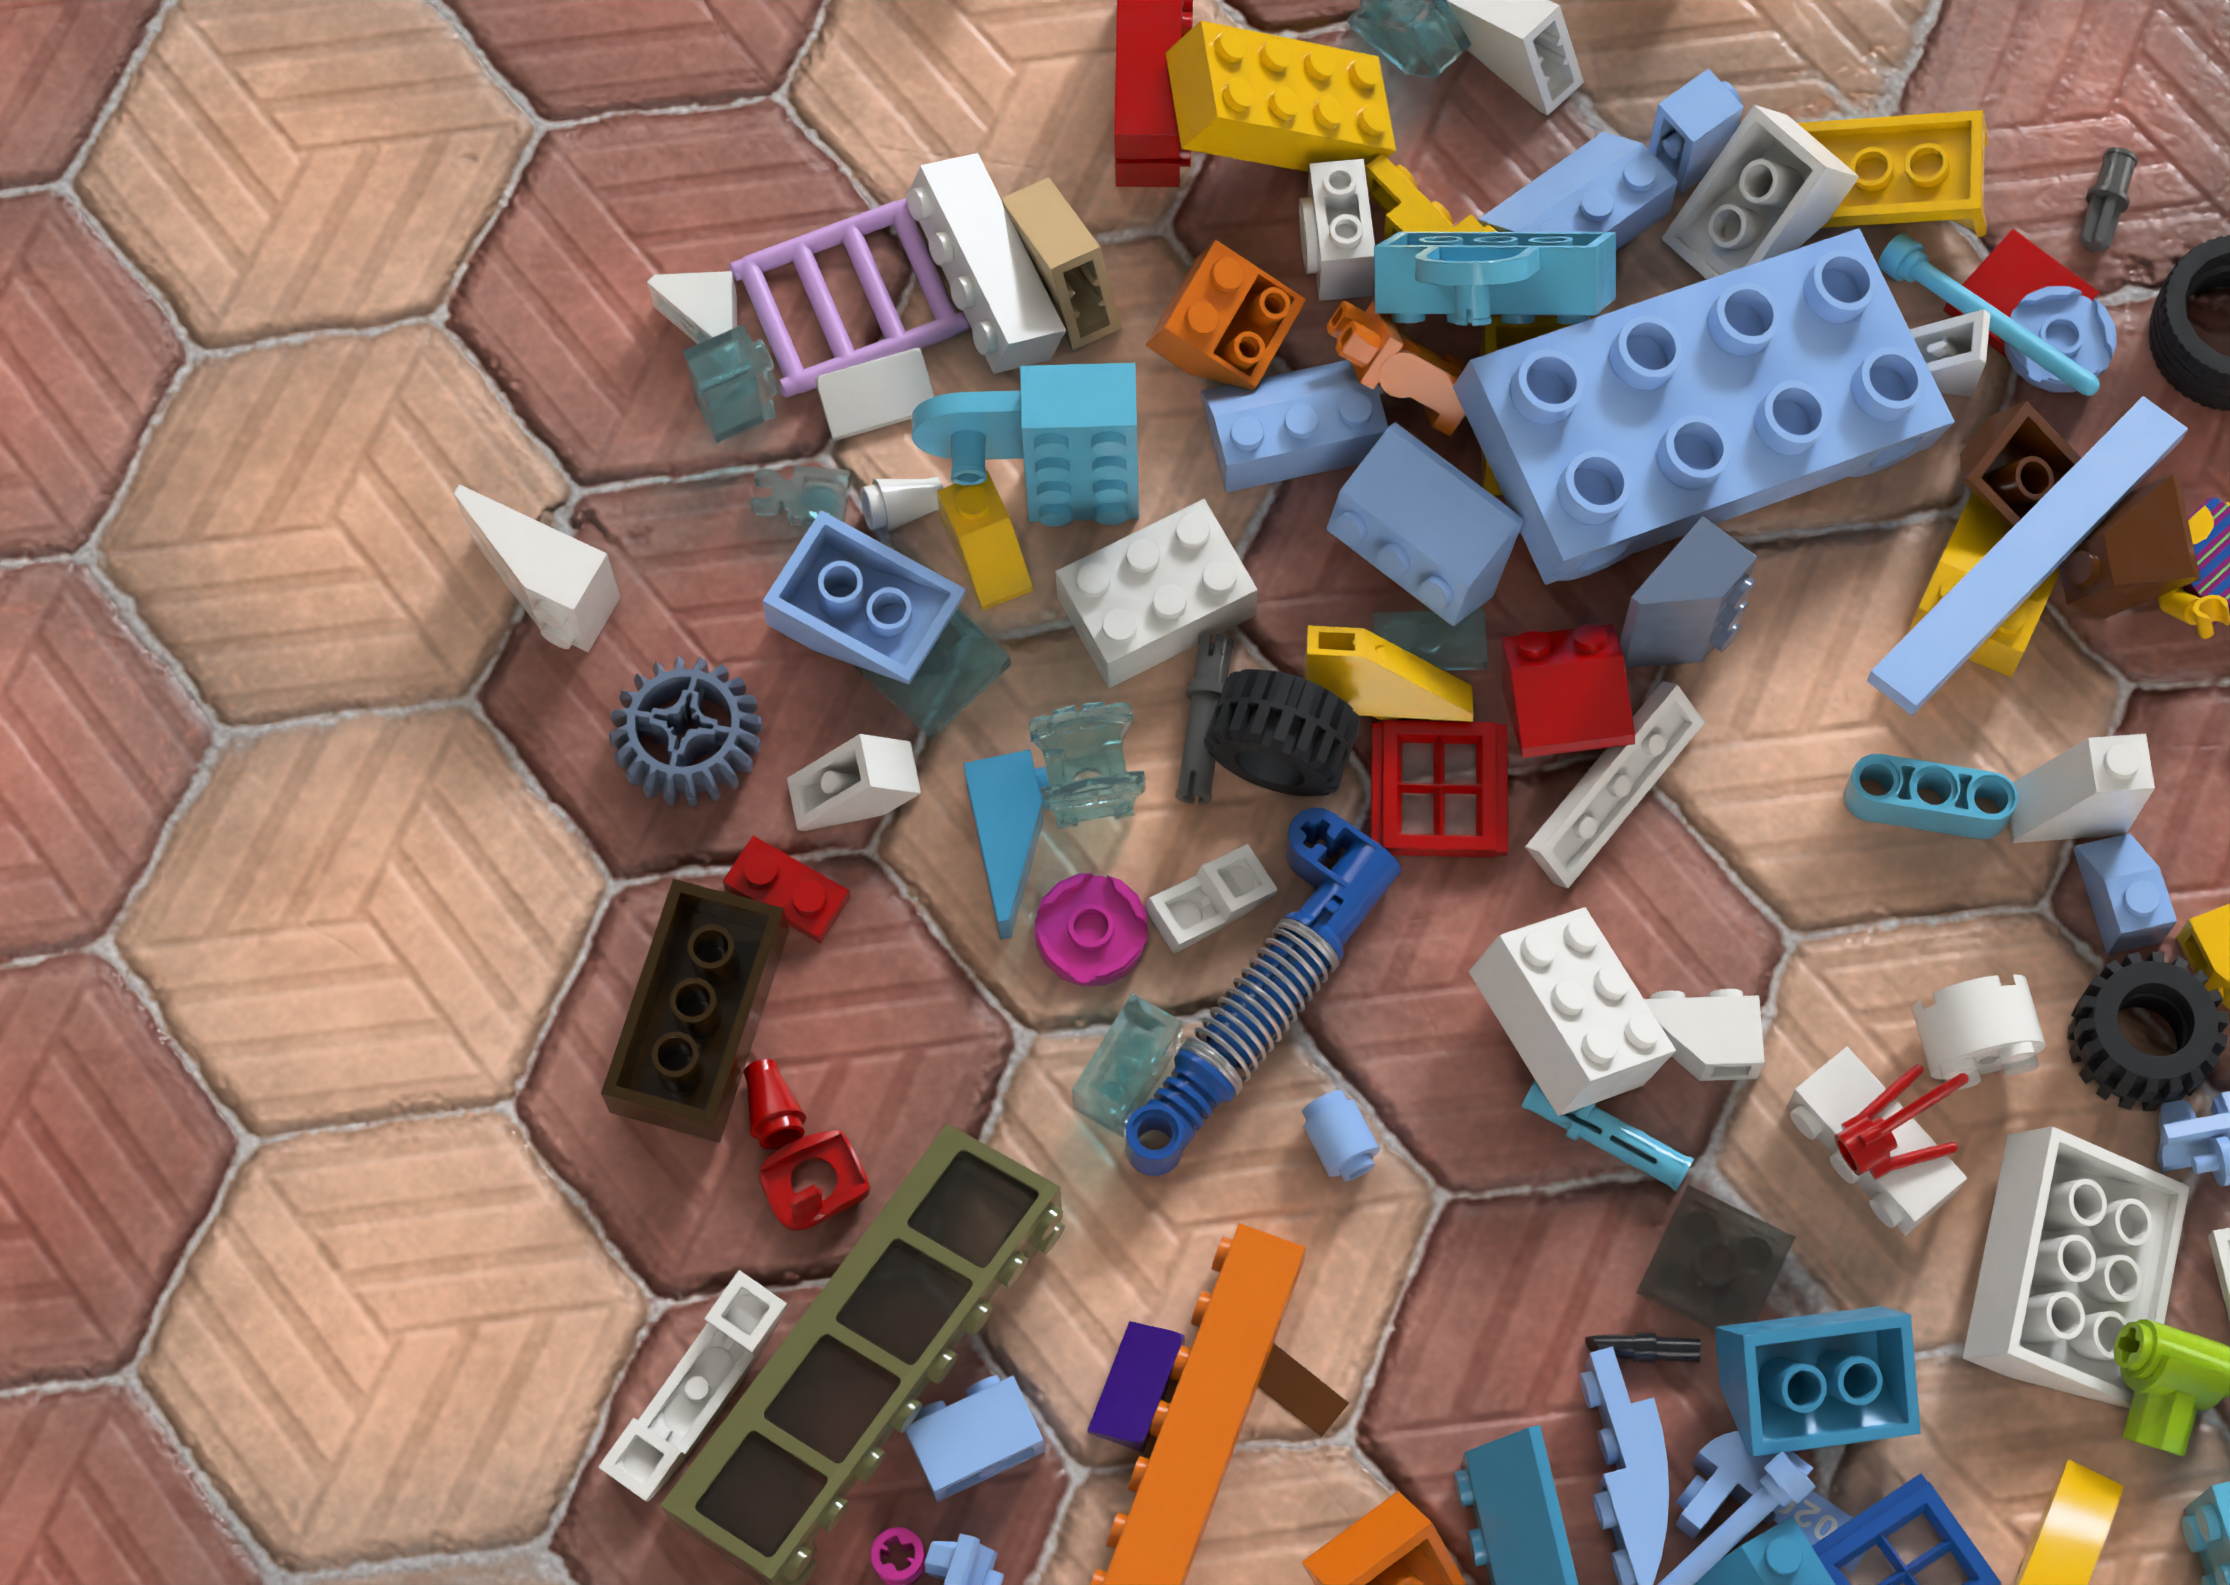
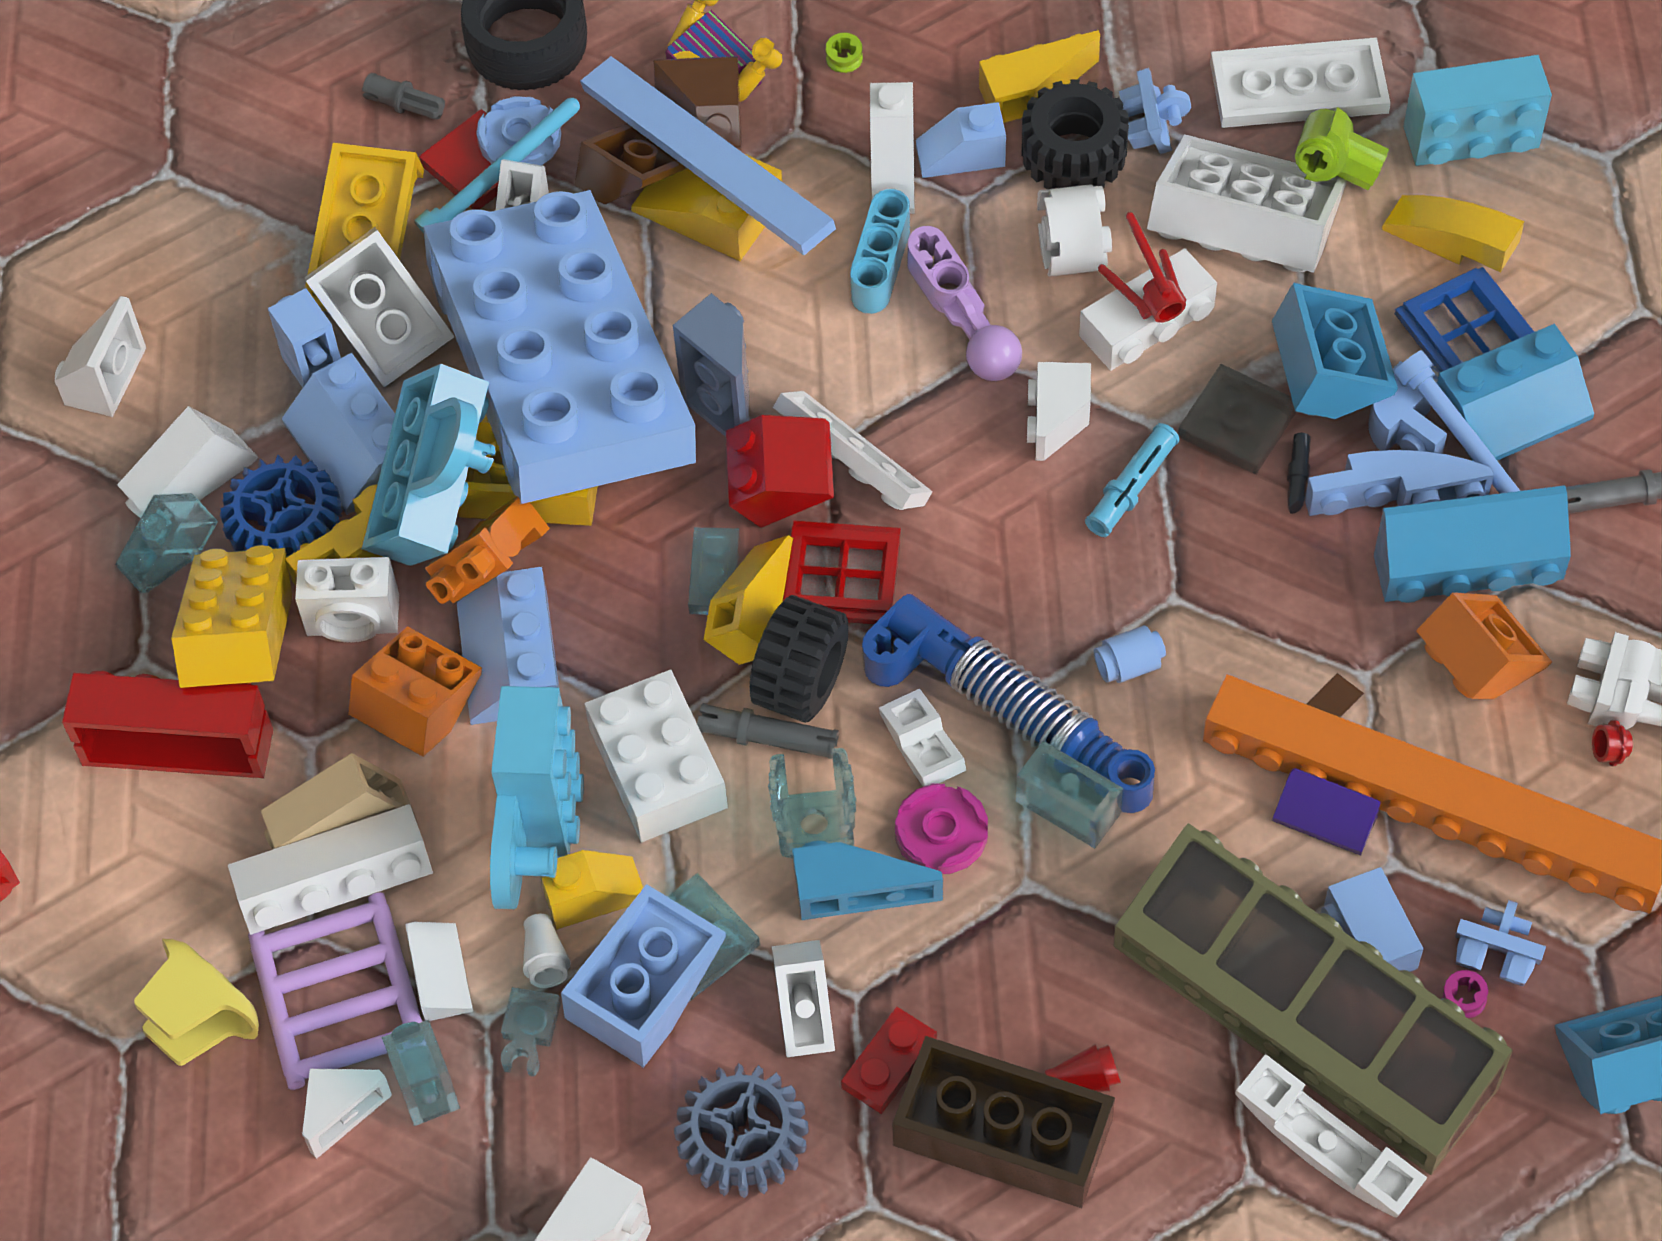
camera: 85 degrees left, 10 degrees down
red piece [758,1130,871,1231] -> none
light blue slope [1326,422,1524,627] -> none
white brick [1468,907,1676,1116] -> none
none -> light yellow piece [134,939,259,1066]
none -> blue gear [220,455,343,558]
none -> lavender beam [907,226,1022,381]

